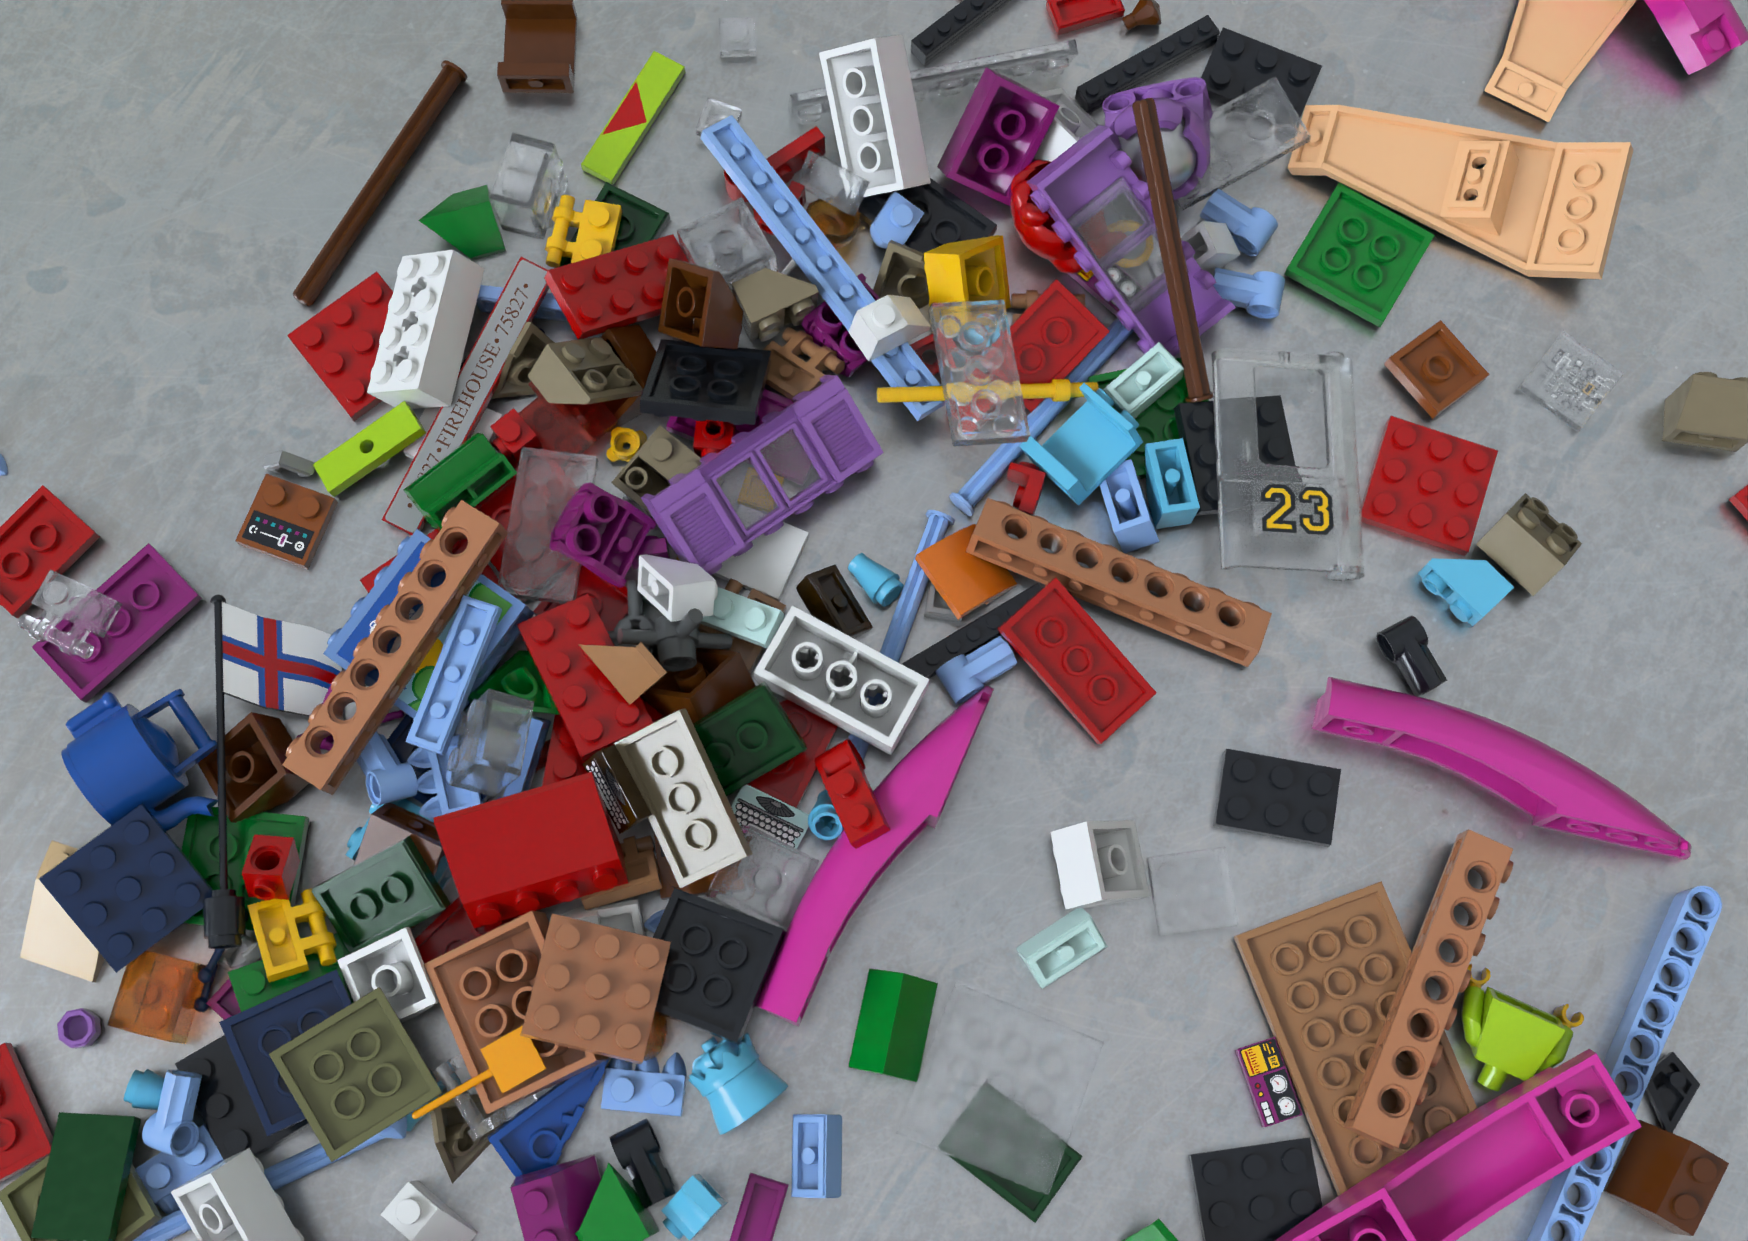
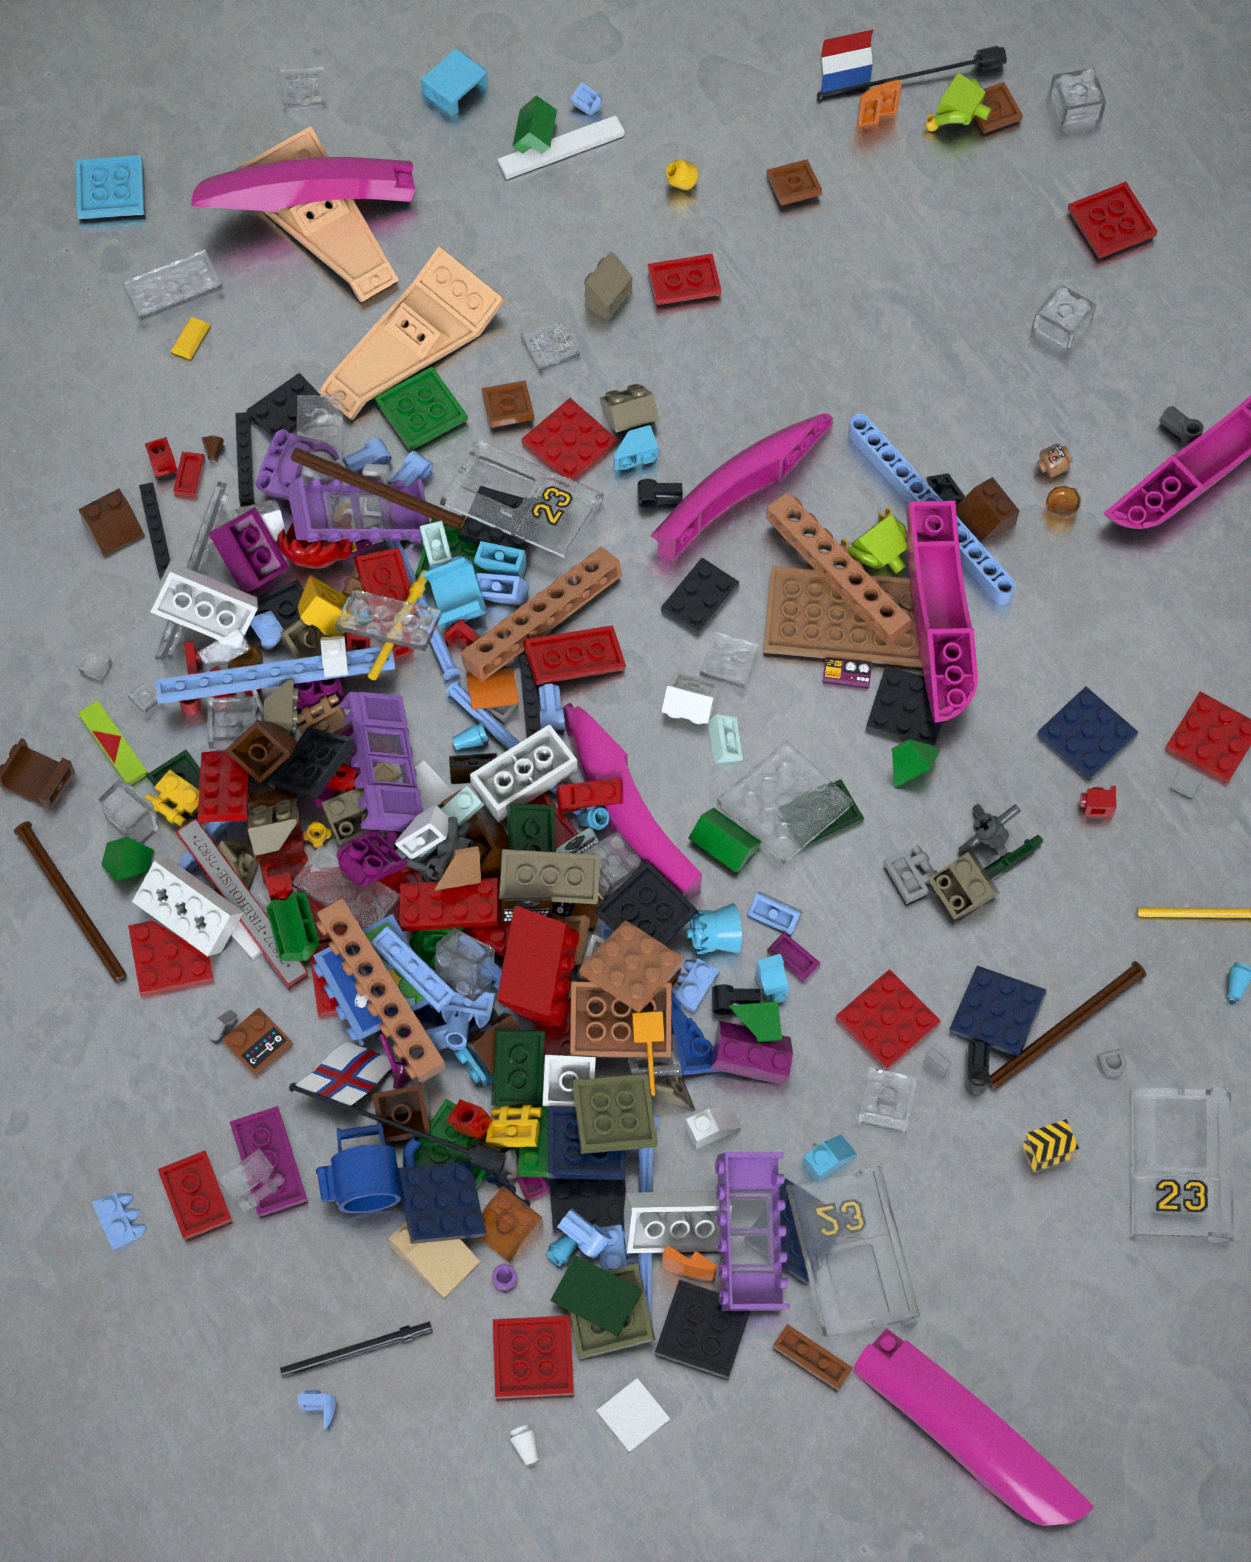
camera: 65 degrees left, 10 degrees down
lime tile [313,401,426,497] -> none

